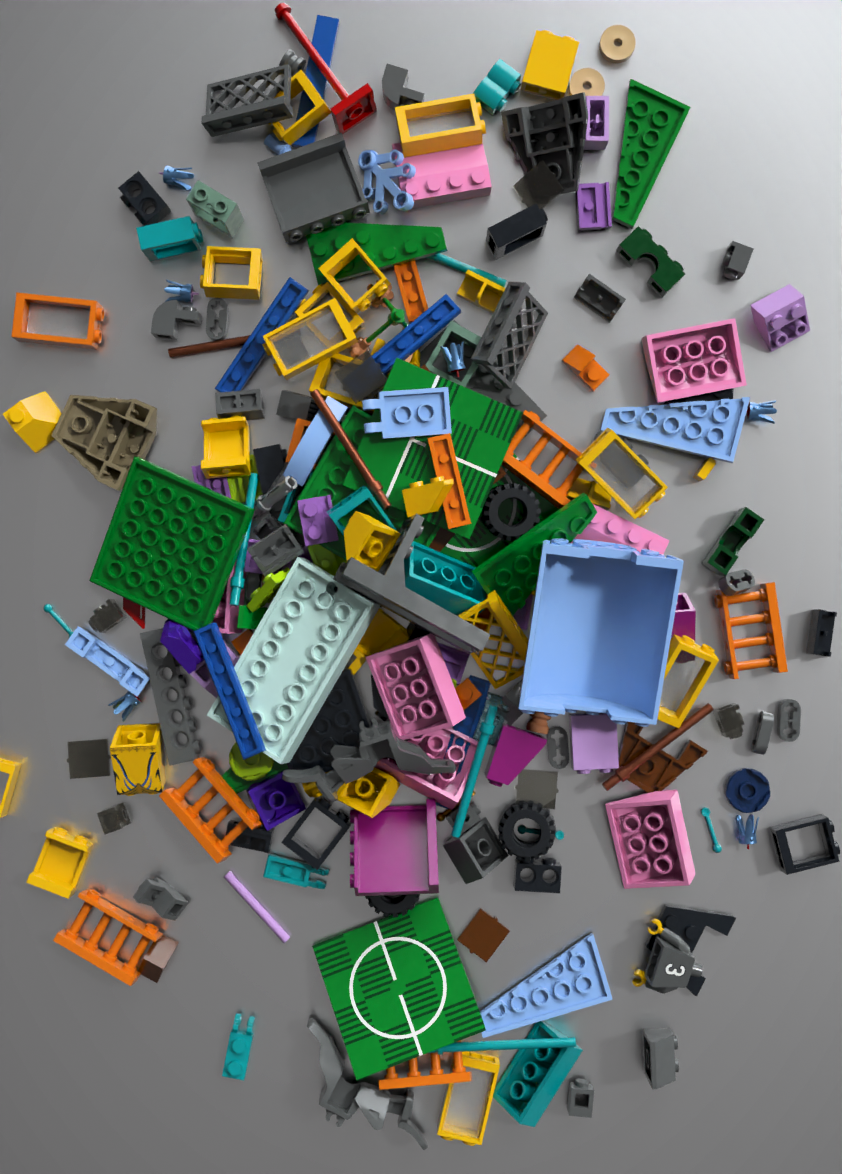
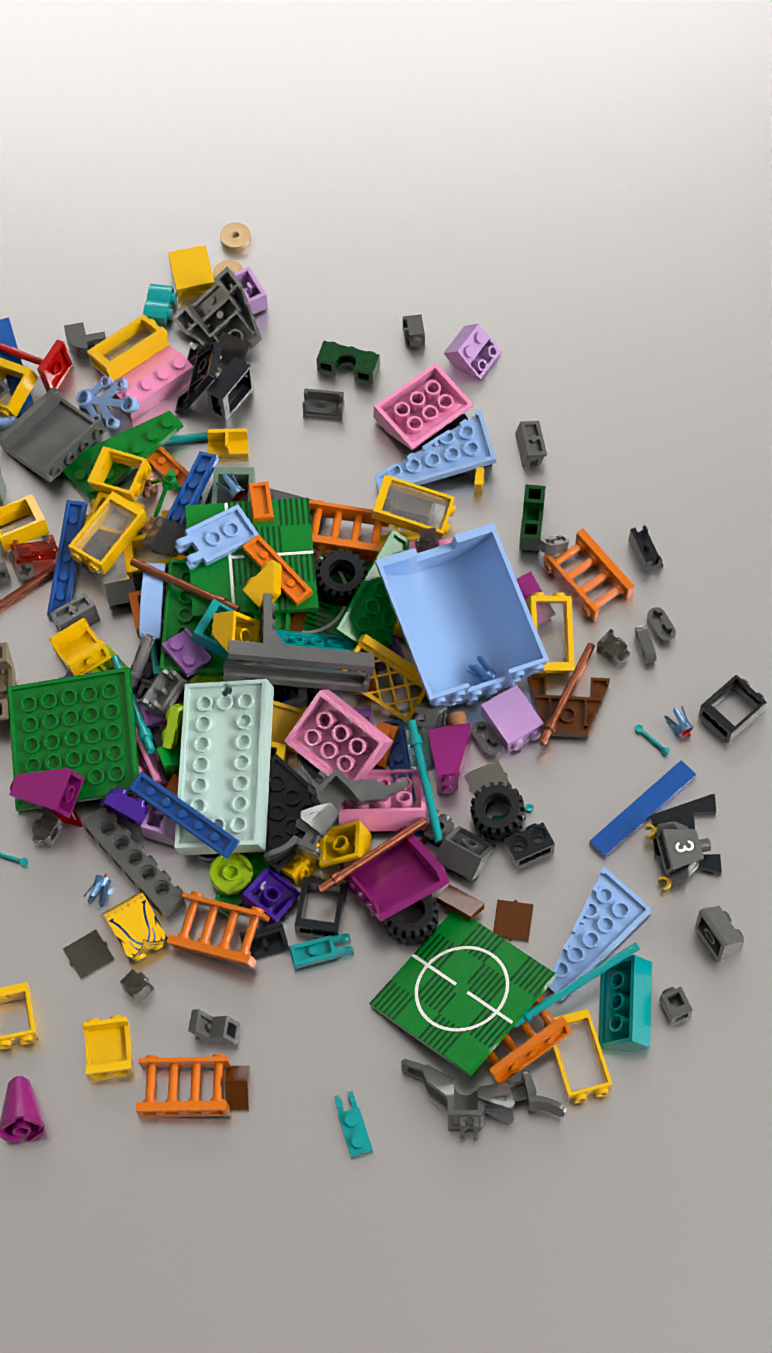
camera: 25 degrees left, 25 degrees down
light blue slope [65,626,150,697] -> none
lavender bar [224,871,290,943] -> none
black slope [253,444,287,494] -> none
dark grey fence [471,282,548,389] -> none
orange slope [562,344,609,392] -> none
medium lavender plate [576,182,612,231] -> none
bright pink slope [605,790,695,889] -> none
green wing [612,79,691,229] -> none
dark blue tile [725,768,770,813] -> none
flat silver piece [746,400,777,424] -> none
none -> magenta slope [9,768,85,818]
none -> clear red hinge [10,535,58,565]
none -> black wing [175,342,222,416]
none -> orange tile [248,481,274,523]
none -> copper bar [316,817,427,894]
none -> clear smoke brick [415,527,440,553]
none -> tile [436,884,484,921]
none -> flat silver piece [467,655,497,683]
none -> dark grey hinge [515,421,547,467]
none -> blue tile [589,760,696,858]

